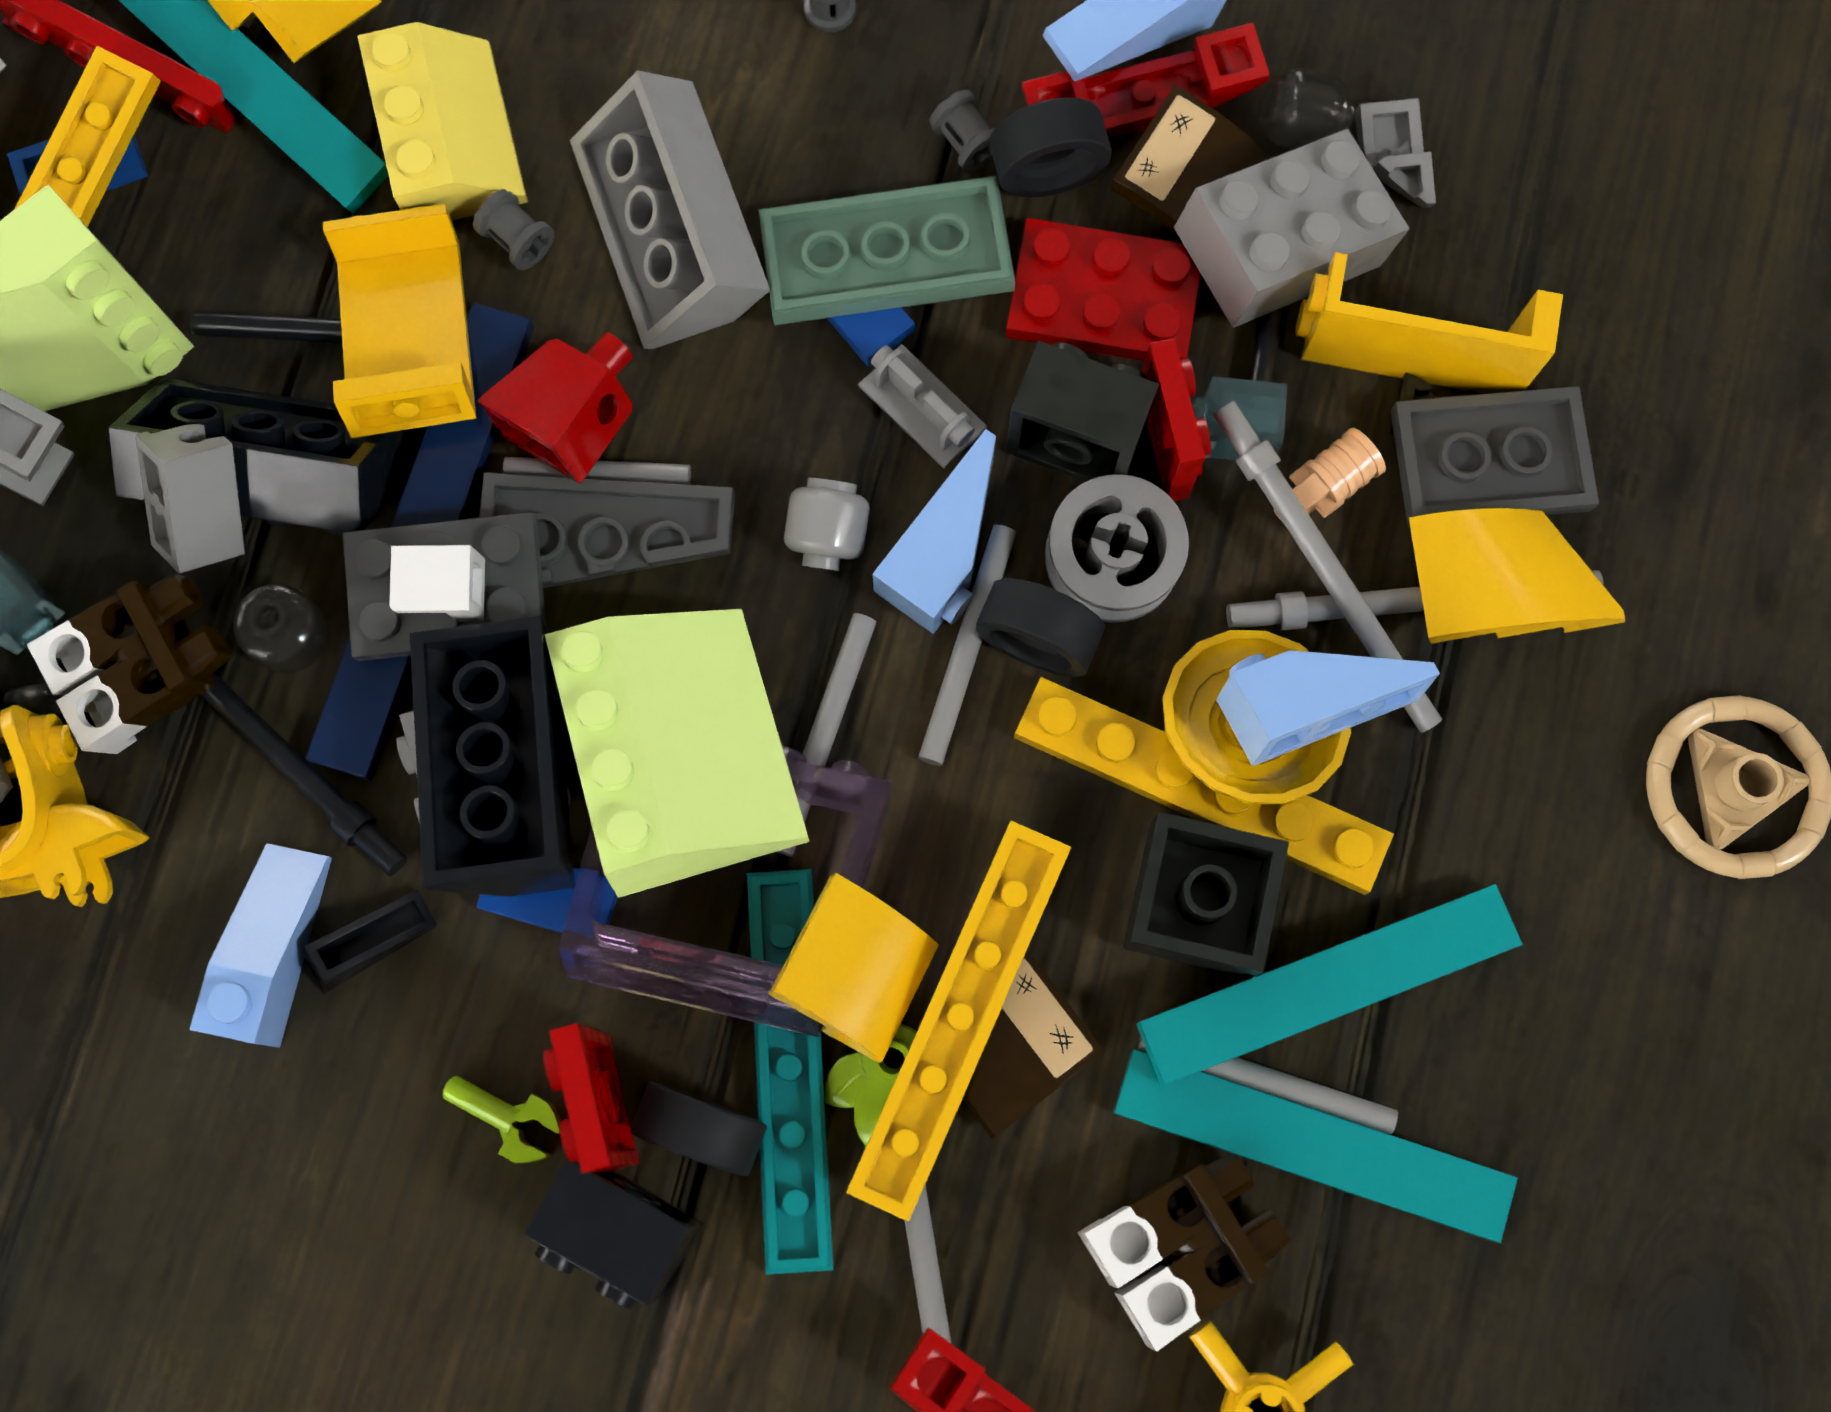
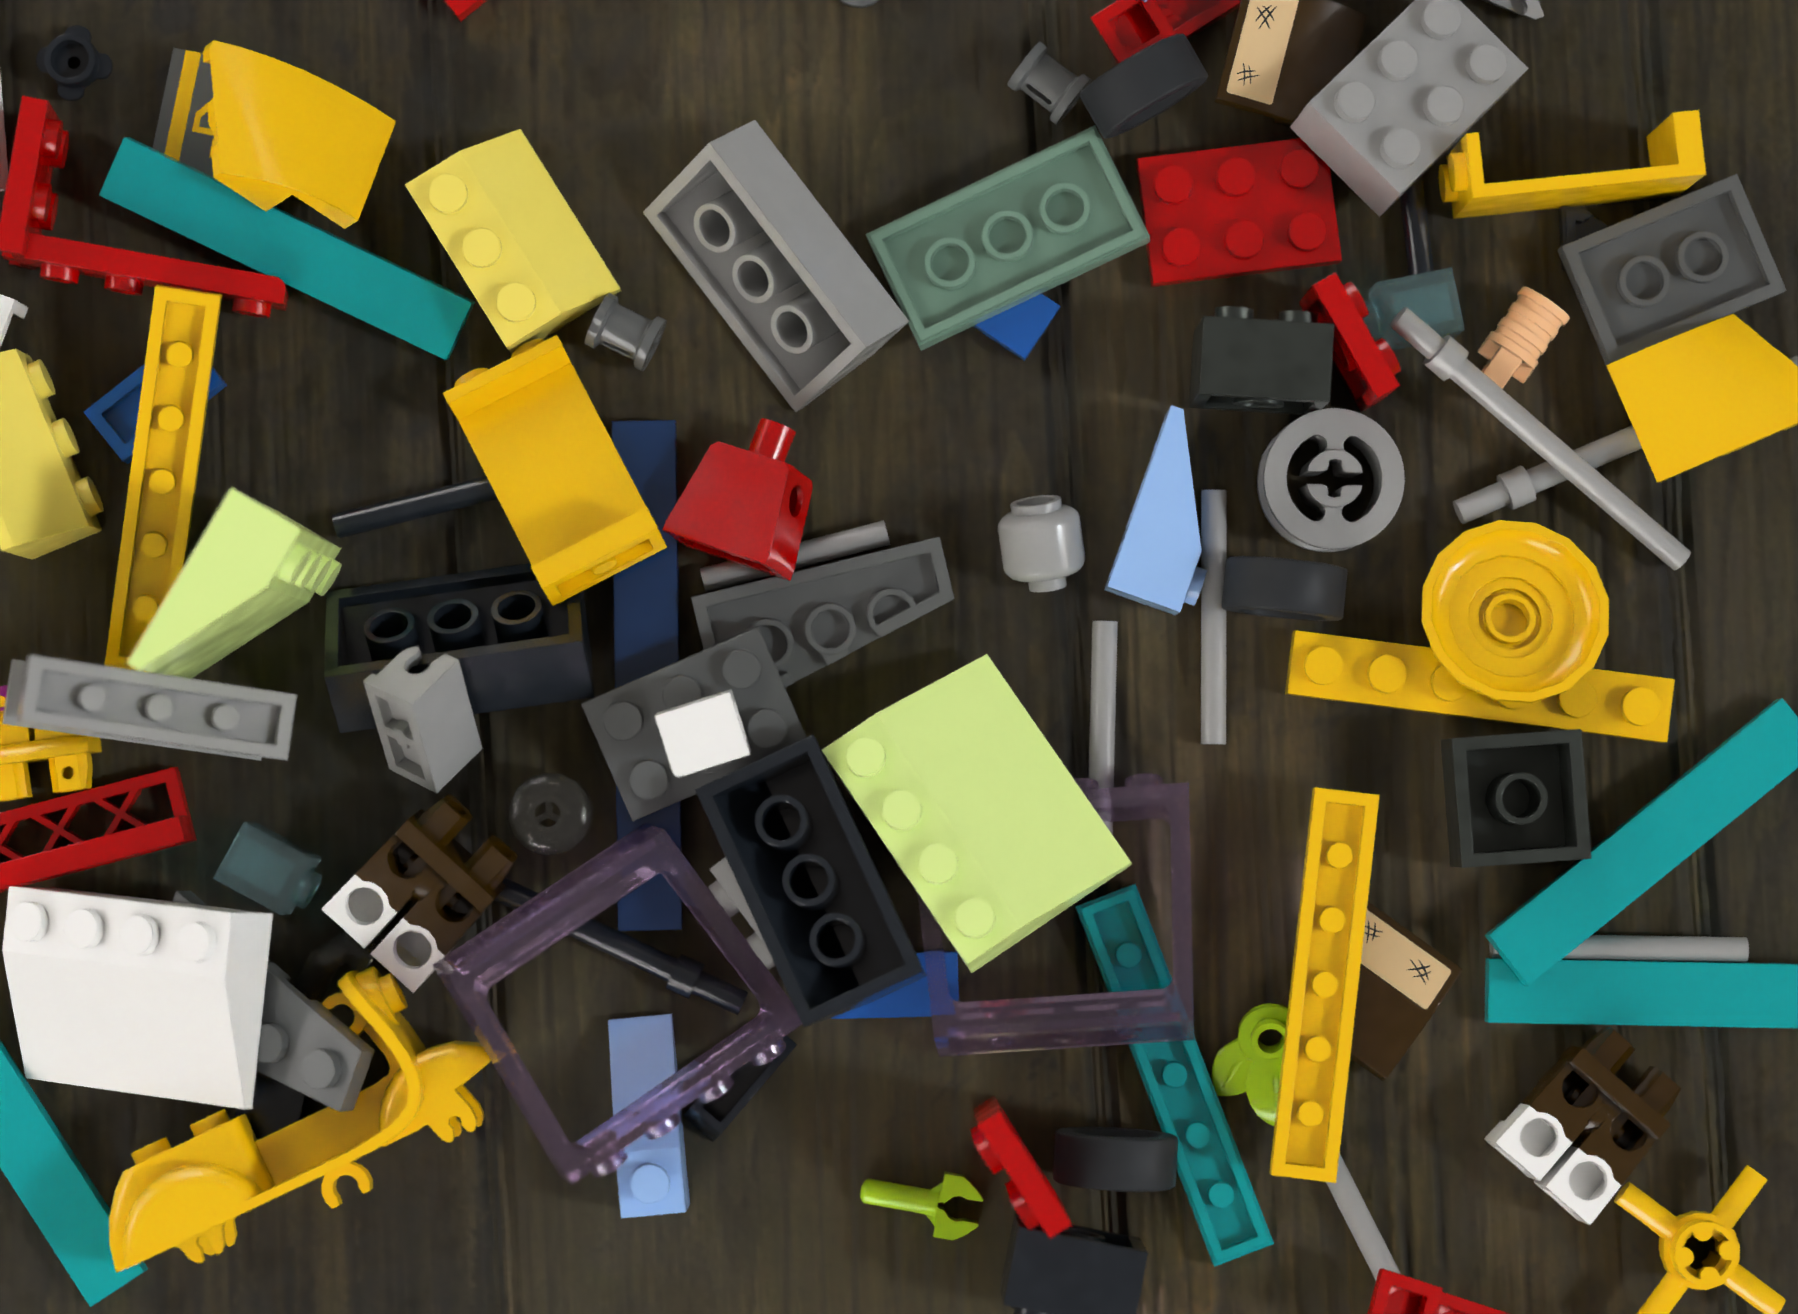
camera: 20 degrees left, 10 degrees up
yellow slope [769,873,939,1063] -> none
light grey hinge [858,344,988,469] -> none
light blue slope [1216,650,1440,766] -> none
none -> clear purple windscreen [432,823,802,1185]

